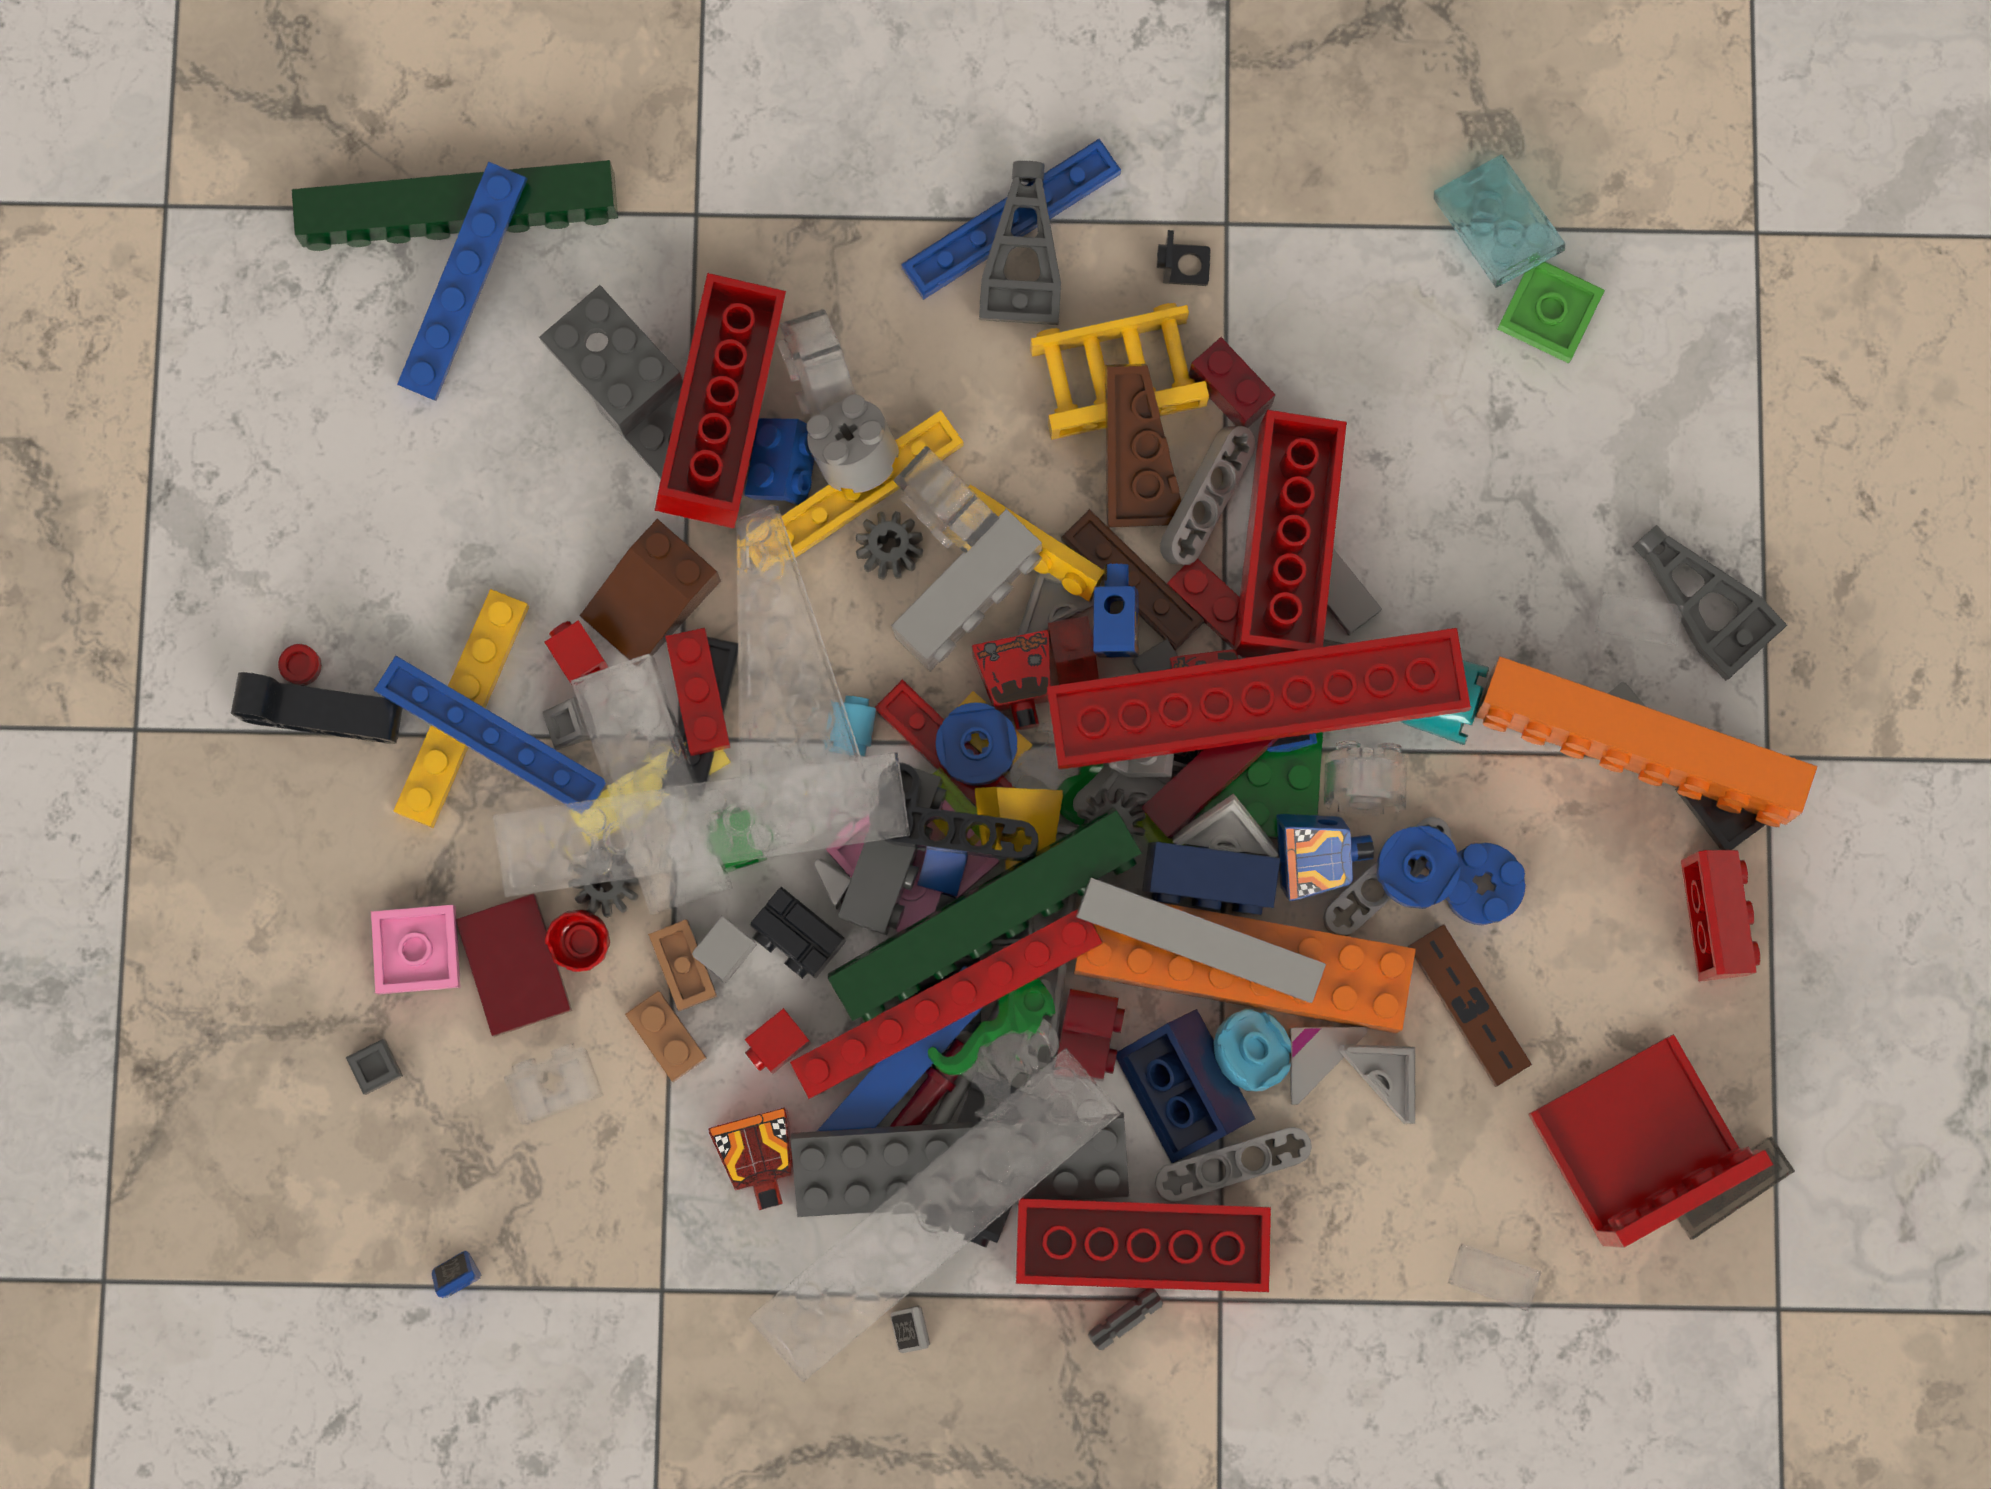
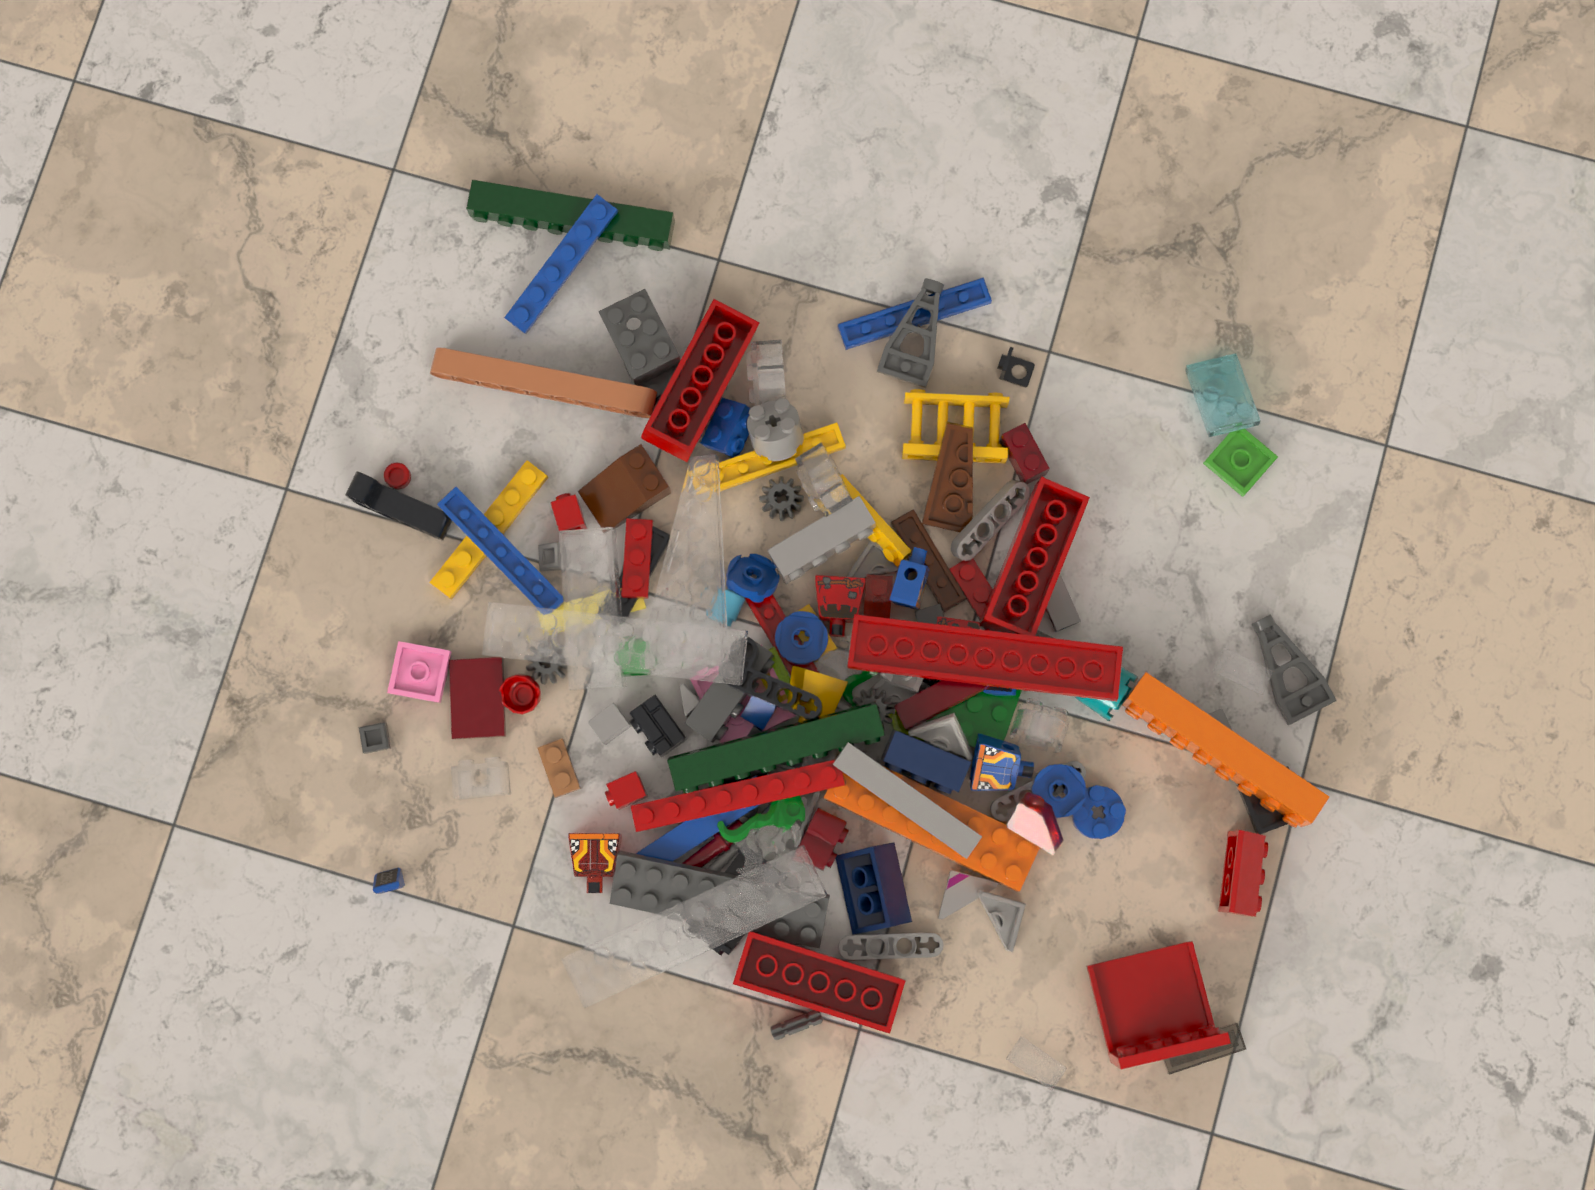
camera: 20 degrees right, 0 degrees up
medium nougat plate [648,919,718,1012] -> none
slope [891,1306,930,1353] -> none
medium azure tile [1214,1009,1292,1091] -> none
reddish brown tile [1408,924,1532,1087] -> none
none -> nougat beam [430,348,657,418]
none -> blue plate [726,554,780,603]
none -> clear red slope [1006,792,1064,855]

